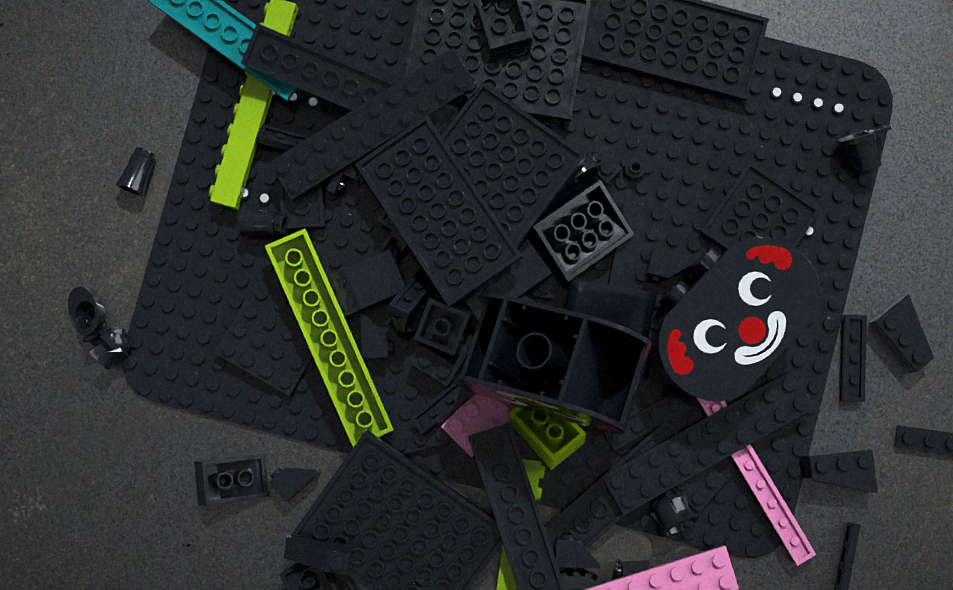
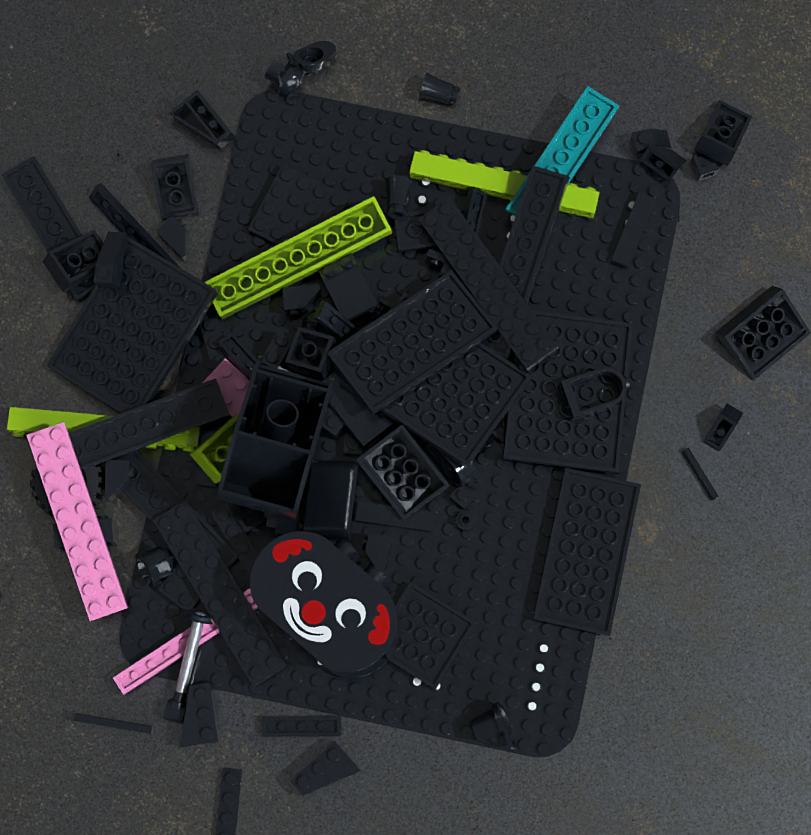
camera: 85 degrees right, 5 degrees down
none -> black plate [89,183,180,268]
none -> piece [163,610,214,724]
none -> black wedge [168,90,236,149]

